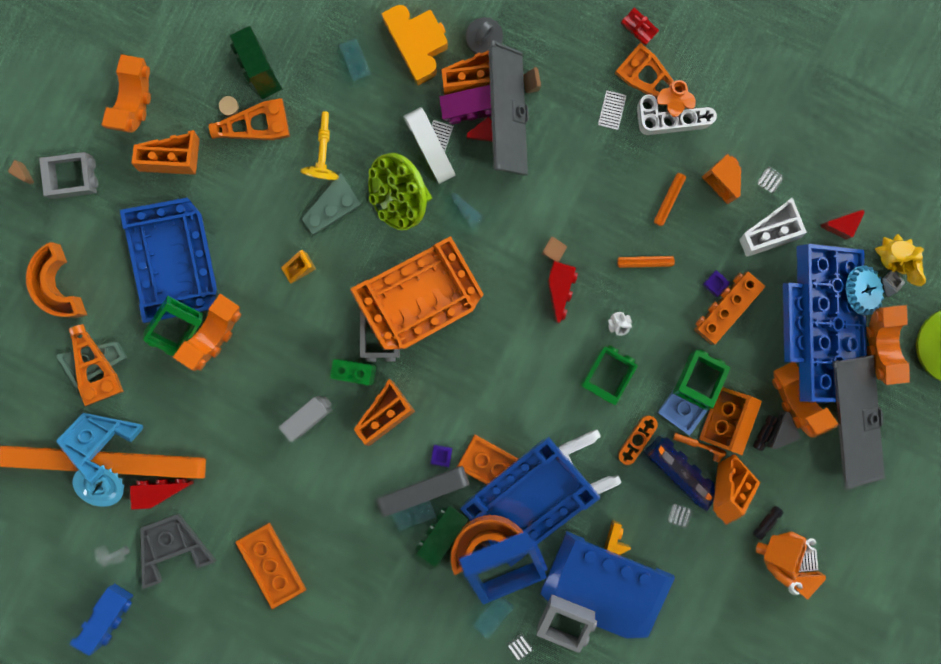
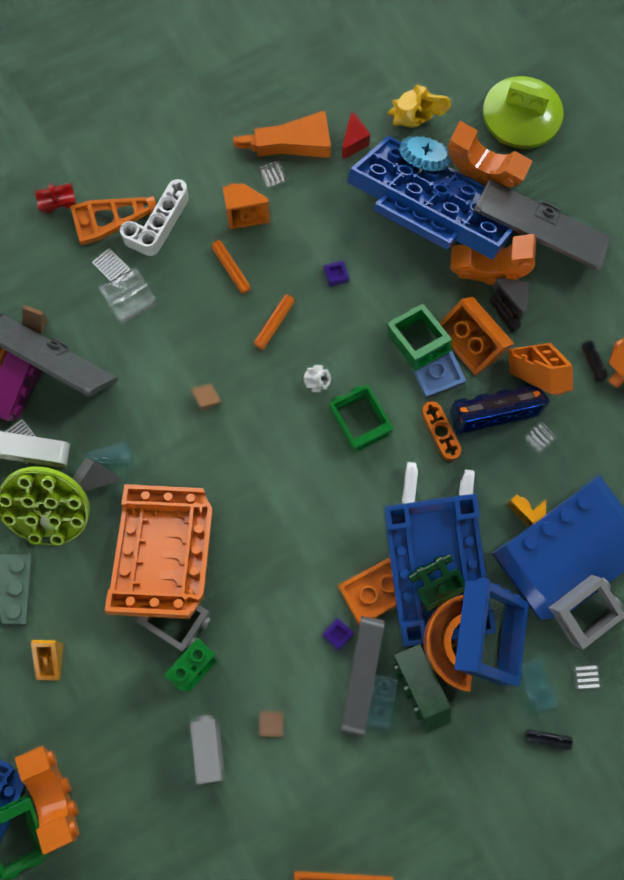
camera: 60 degrees left, 15 degrees down
orange wedge [354,379,415,446] -> none
red slope [467,116,493,142] -> none
red slope [547,261,578,324] -> none
orange plate [657,80,696,117] -> none
orange piece [673,432,727,463] -> none
orange brick [694,271,766,345] -> none
white wedge [740,198,807,257] -> none
light grey slope [882,270,905,297] -> none
none -> dark grey slope [72,457,120,491]
none -> clear slope [99,267,158,325]
none -> orange piece [233,111,331,158]
none -> medium nougat slope [259,711,284,737]
none -> dark green plate [408,553,465,611]
none -> black axle [525,729,573,750]

